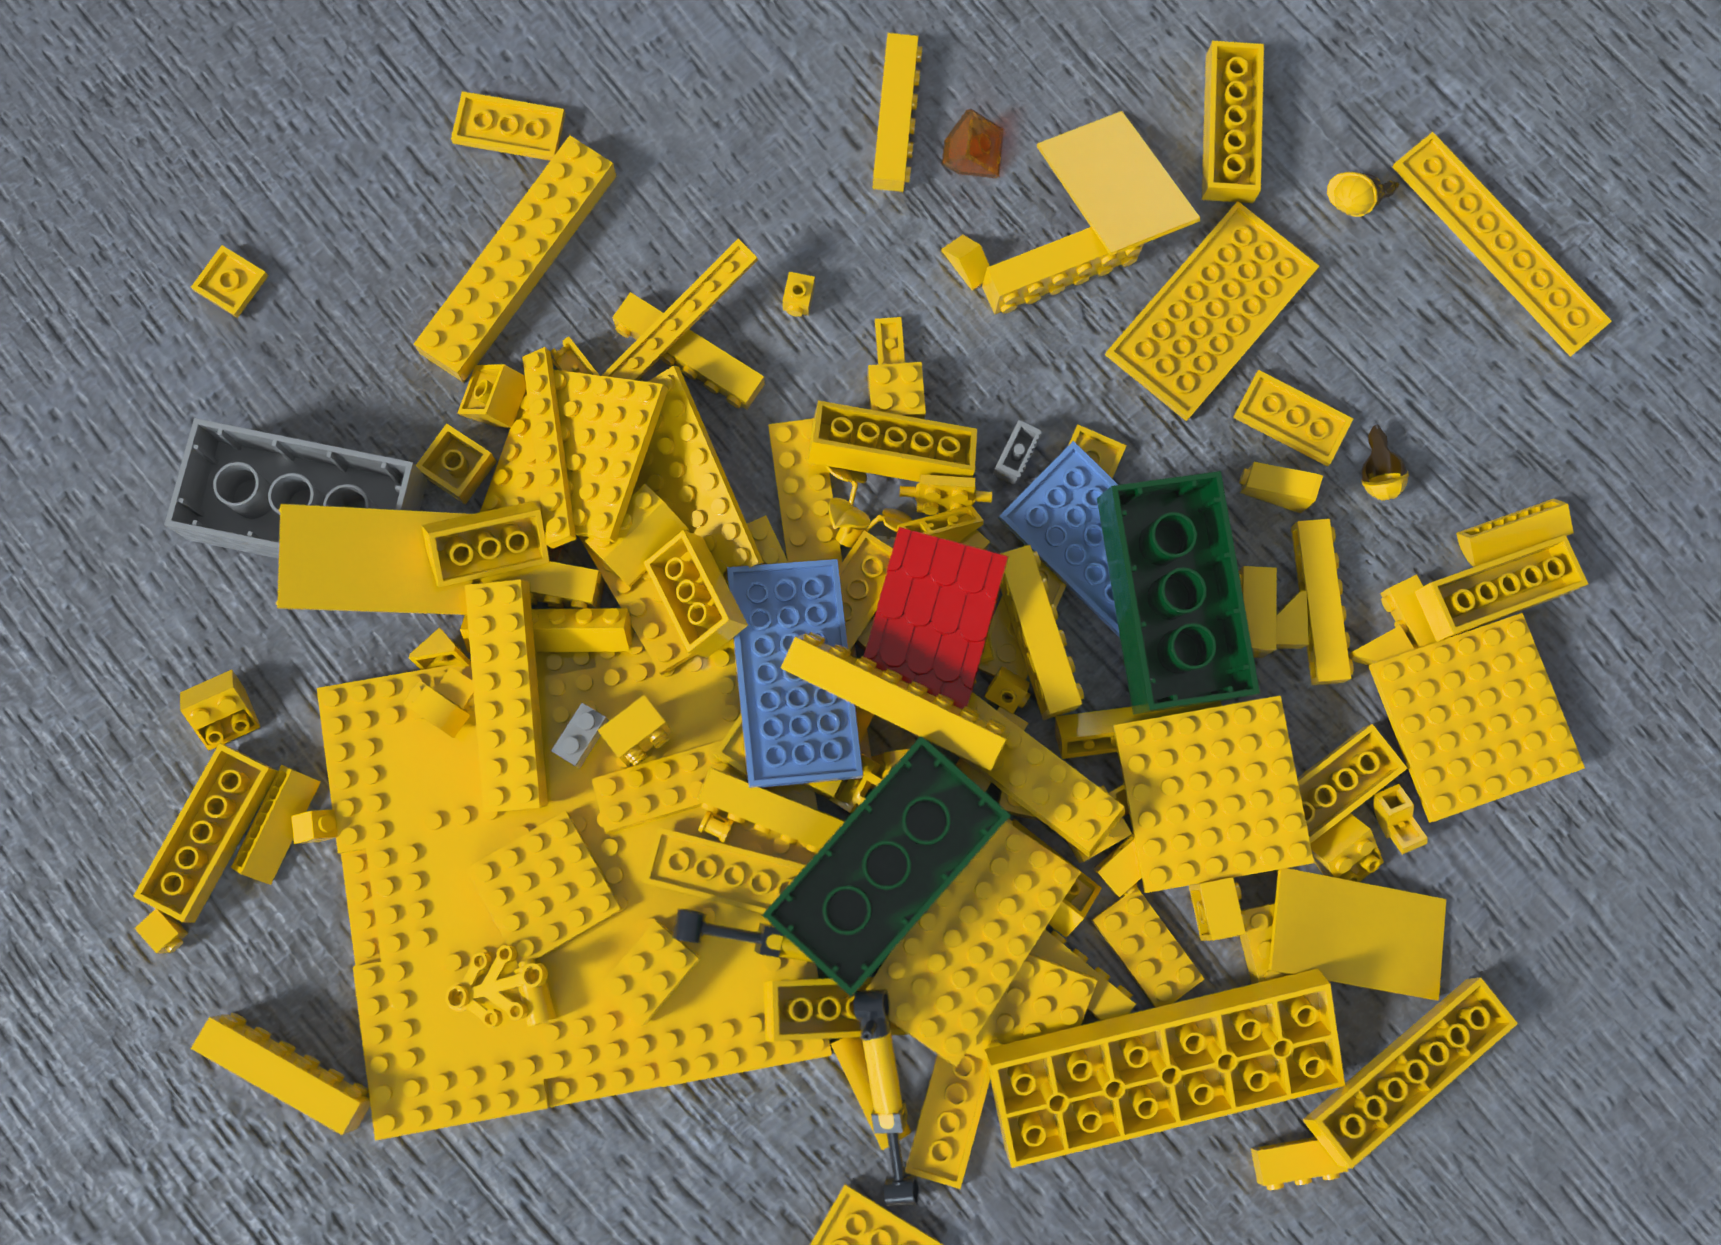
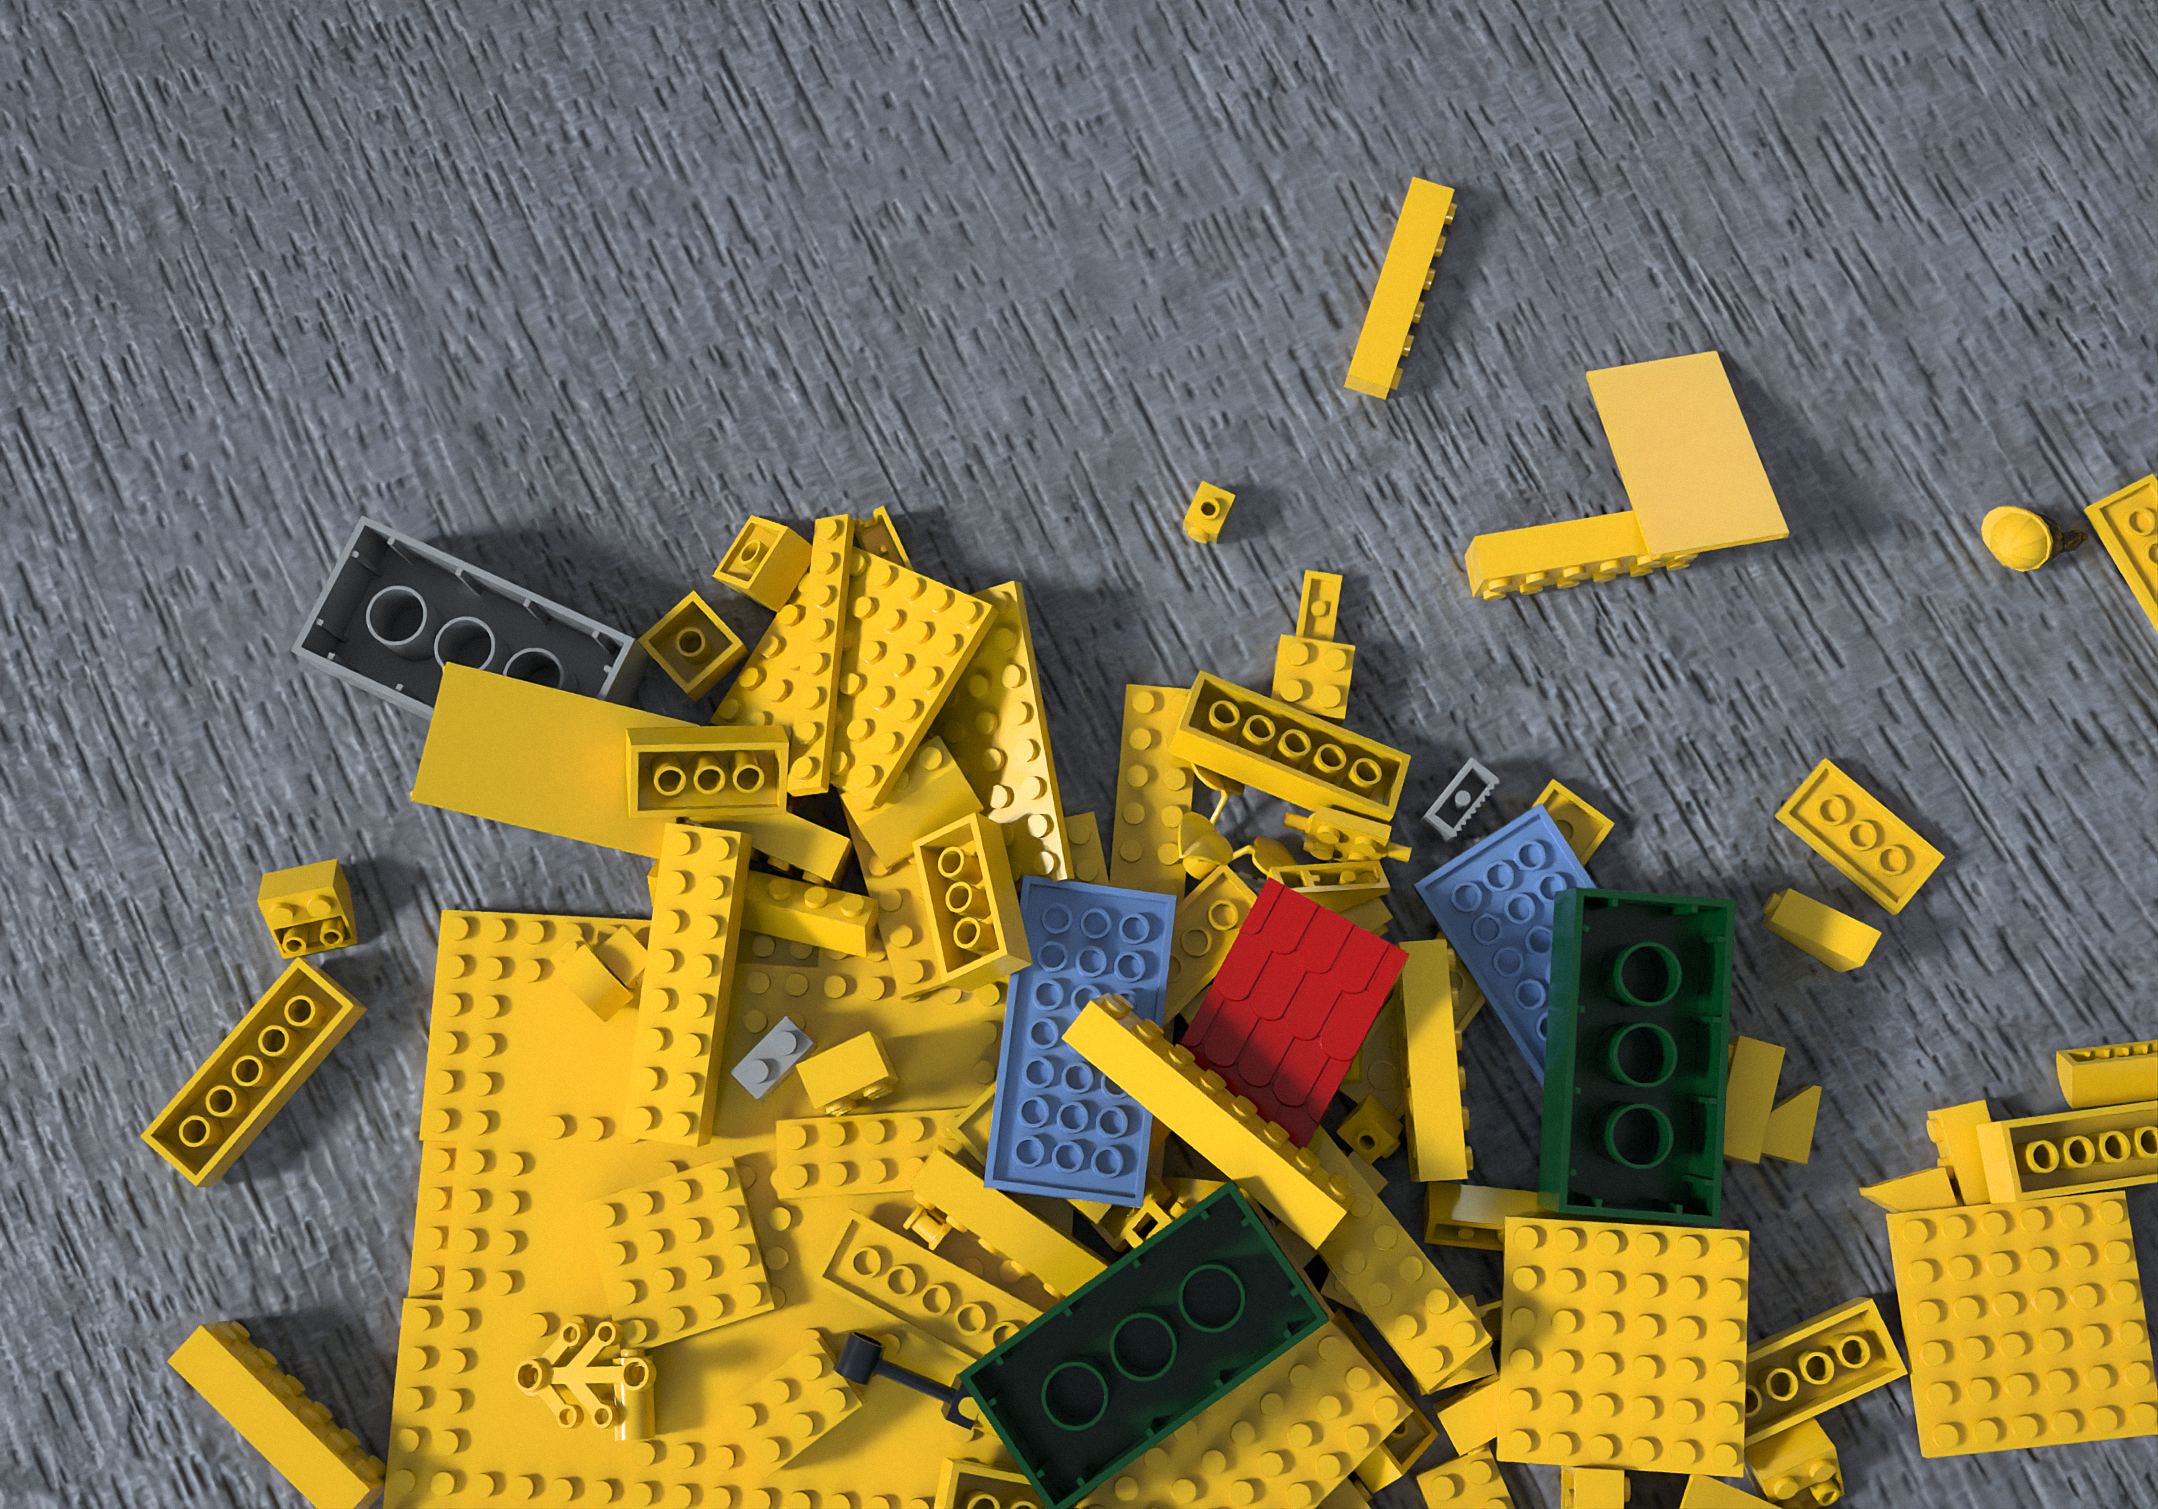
camera: 25 degrees right, 0 degrees up
yellow brick [134,909,188,953] -> none
yellow plate [191,245,268,318] -> none
yellow brick [231,765,321,885] -> none
yellow brick [291,809,337,844] -> none
yellow slope [409,627,471,670] -> none
yellow brick [414,135,616,383] -> none
yellow plate [451,91,566,161] -> none
yellow plate [601,239,758,381] -> none
yellow brick [612,292,765,410] -> none
yellow slope [941,234,990,291] -> none
clear orange slope [942,109,1004,178] -> none
yellow plate [1105,201,1319,422] -> none
yellow brick [1202,41,1264,203] -> none
yellow brick [1291,519,1354,685] -> none
dark brown piece [1361,424,1409,501] -> none
yellow brick [1374,784,1428,854] -> none

